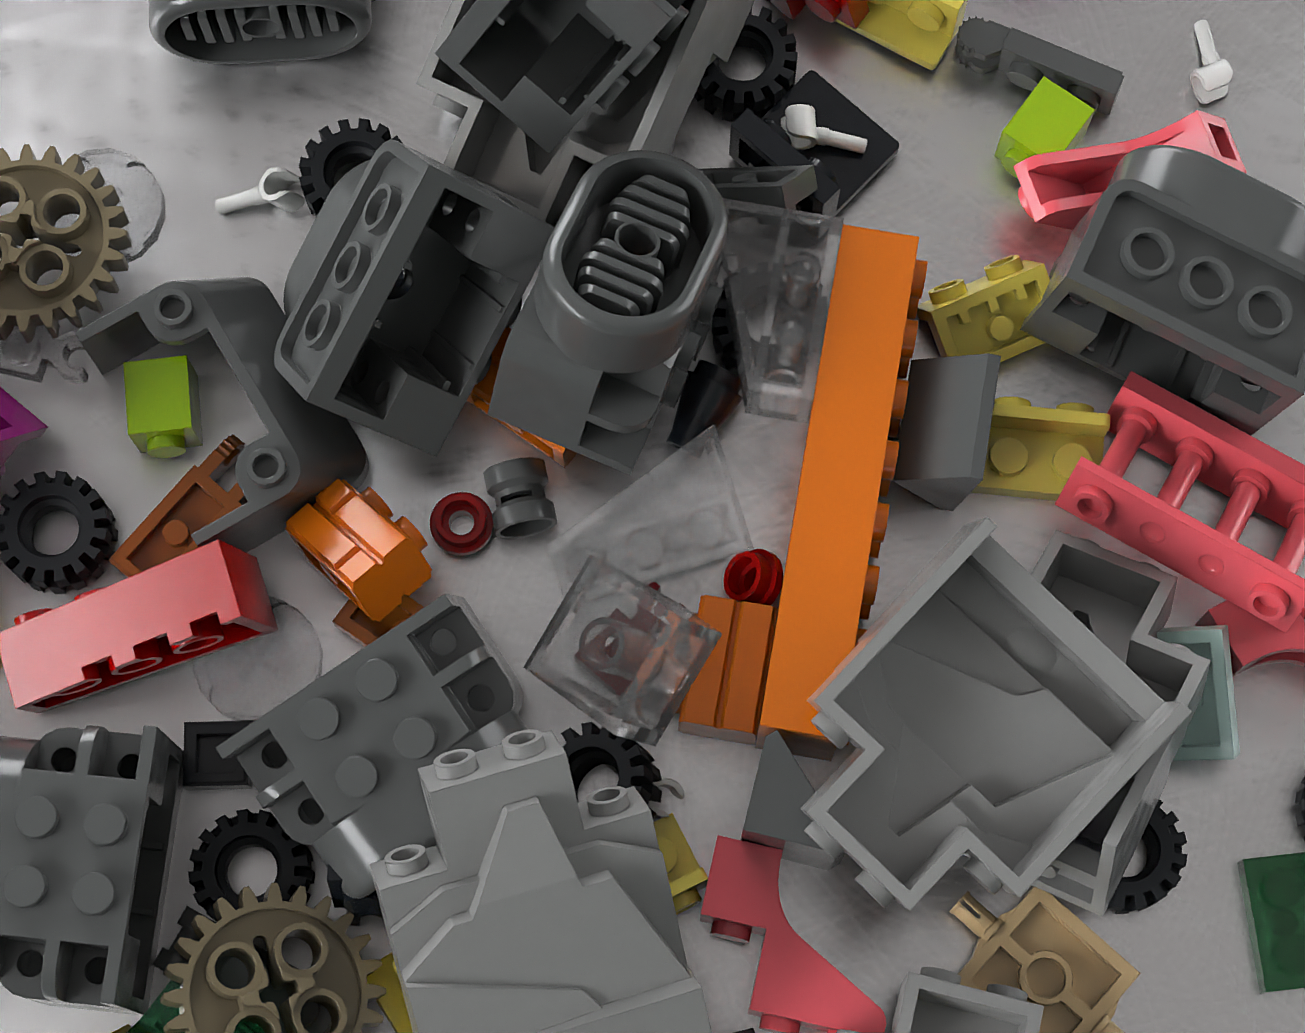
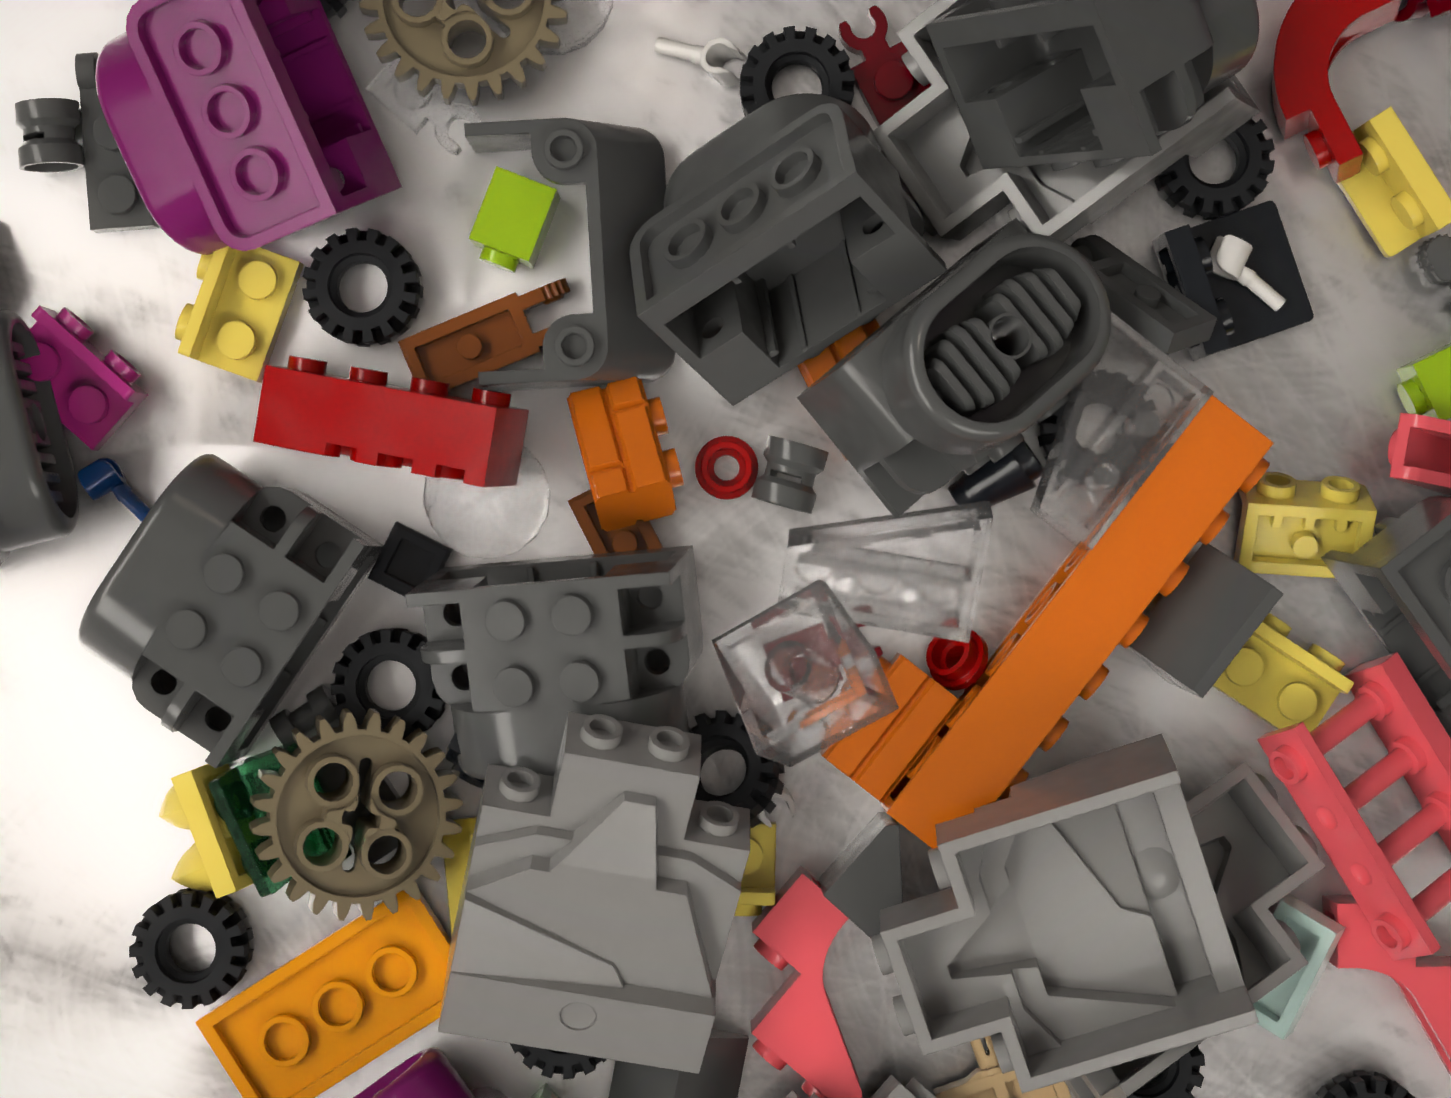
camera: 30 degrees right, 15 degrees up
none -> dark red plate [838,5,931,127]

